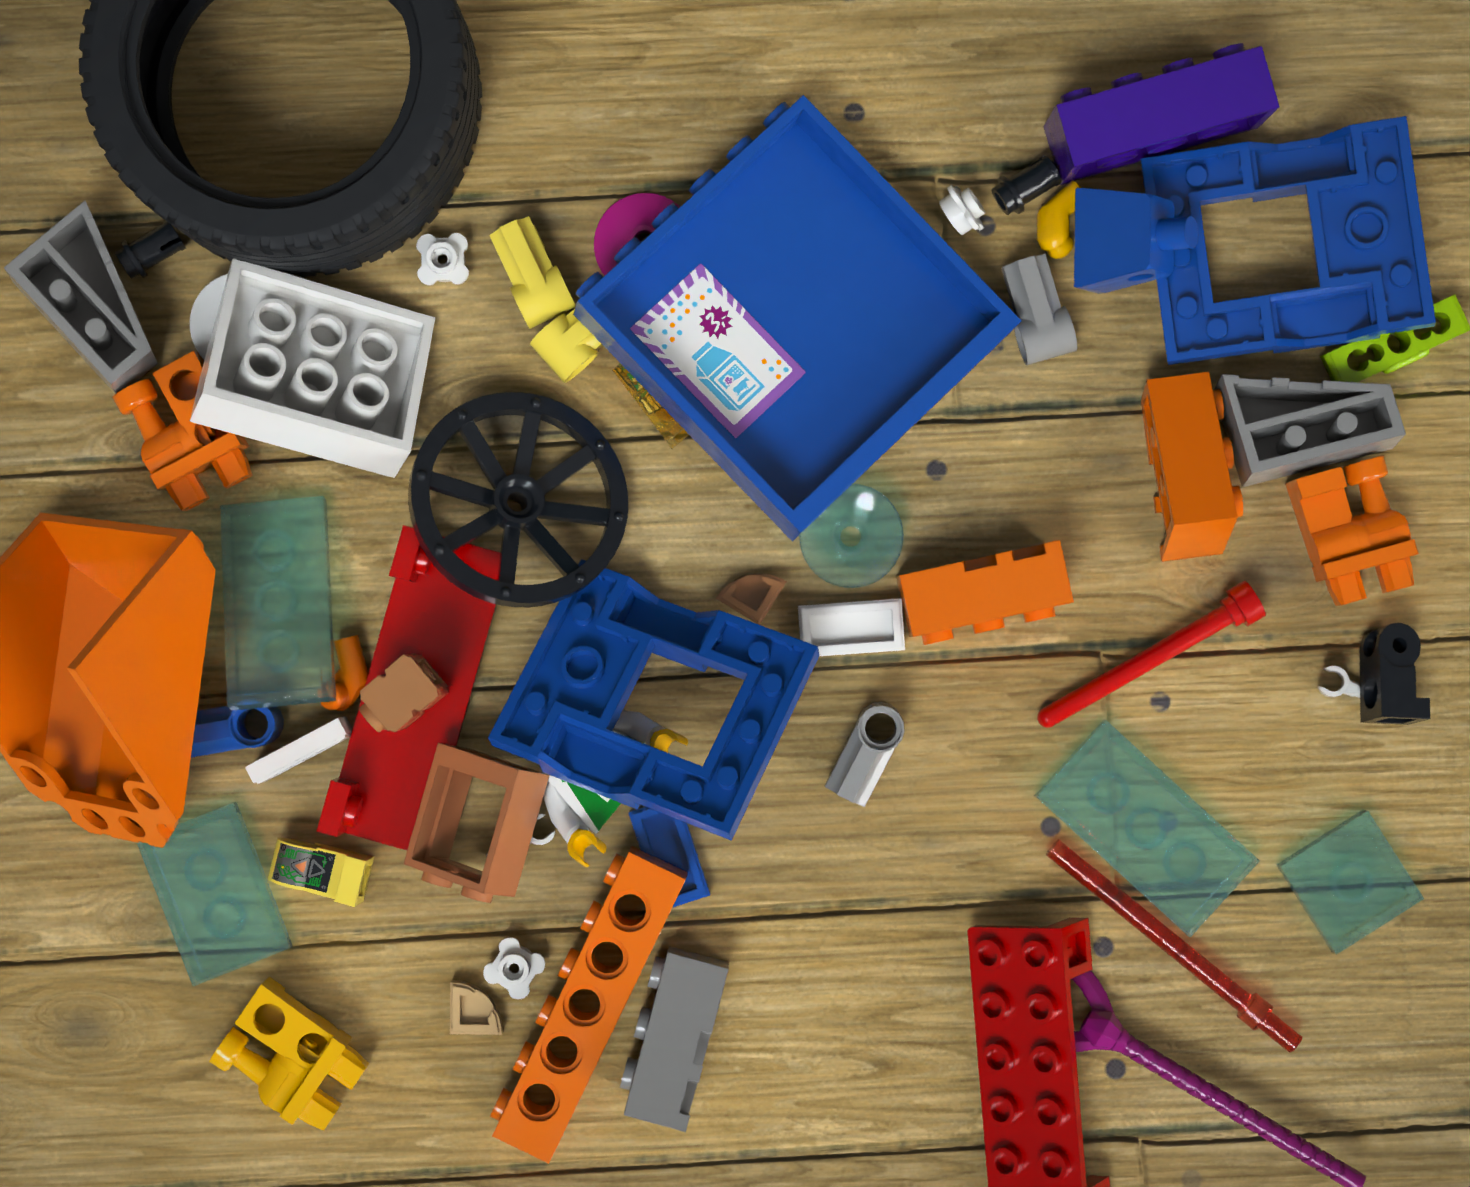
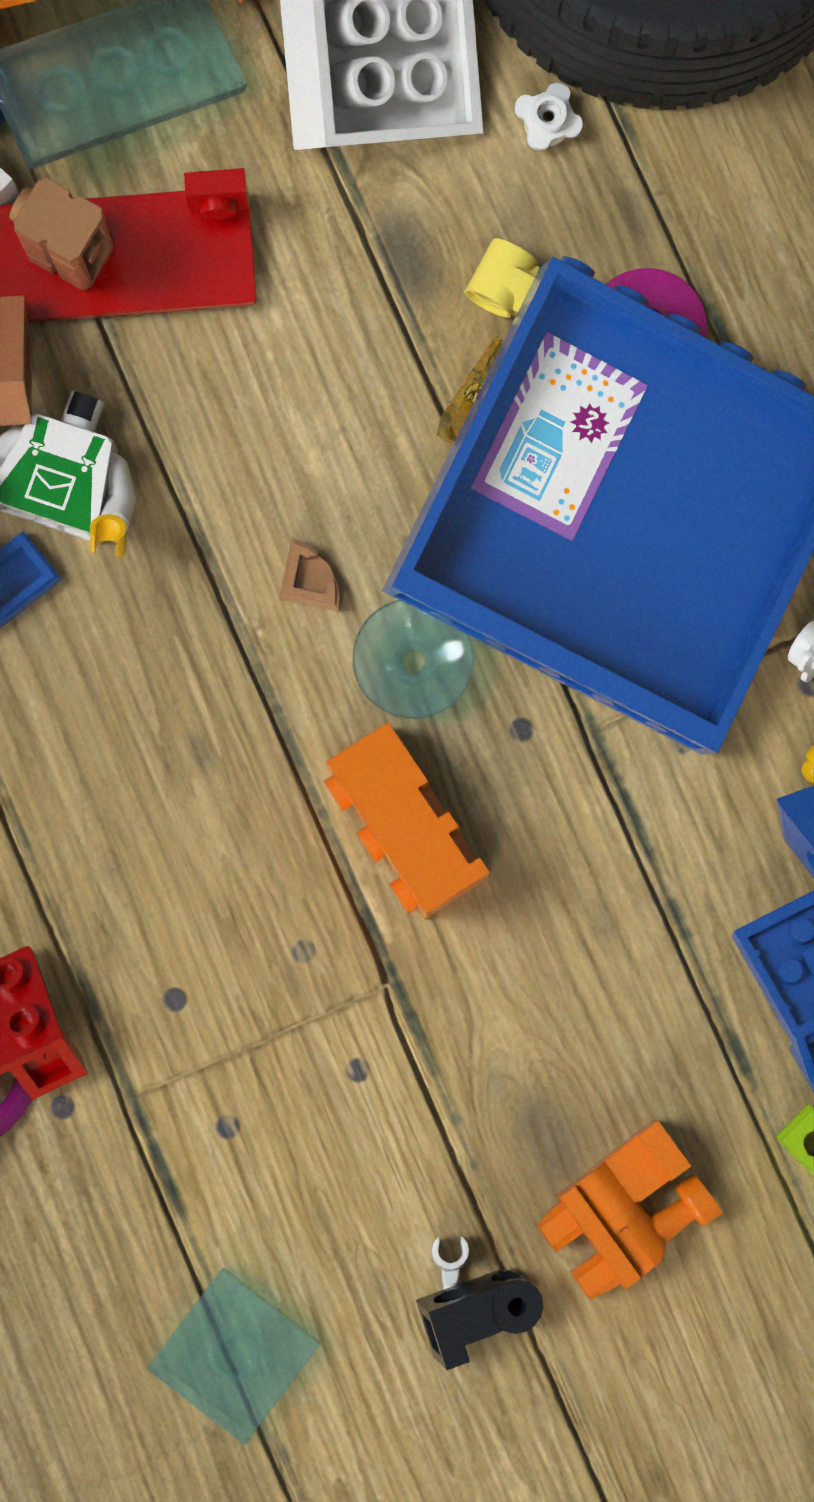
camera: 65 degrees right, 5 degrees down
orange arm [318,635,368,711] -> none
black wheel [408,392,628,608] -> none
blue piece [488,559,820,841] -> none
light yellow piece [489,216,576,329] -> none
white tile [798,598,905,656] -> none
light grey piece [824,702,904,807] -> none
light grey piece [1001,254,1078,365] -> none
clear light blue tile [1034,720,1260,937] -> none
red piece [1037,580,1266,728] -> none
clear red bar [1046,839,1303,1053] -> none
orange wedge [1141,372,1243,562] -> none
light grey wedge [1214,374,1406,488] -> none

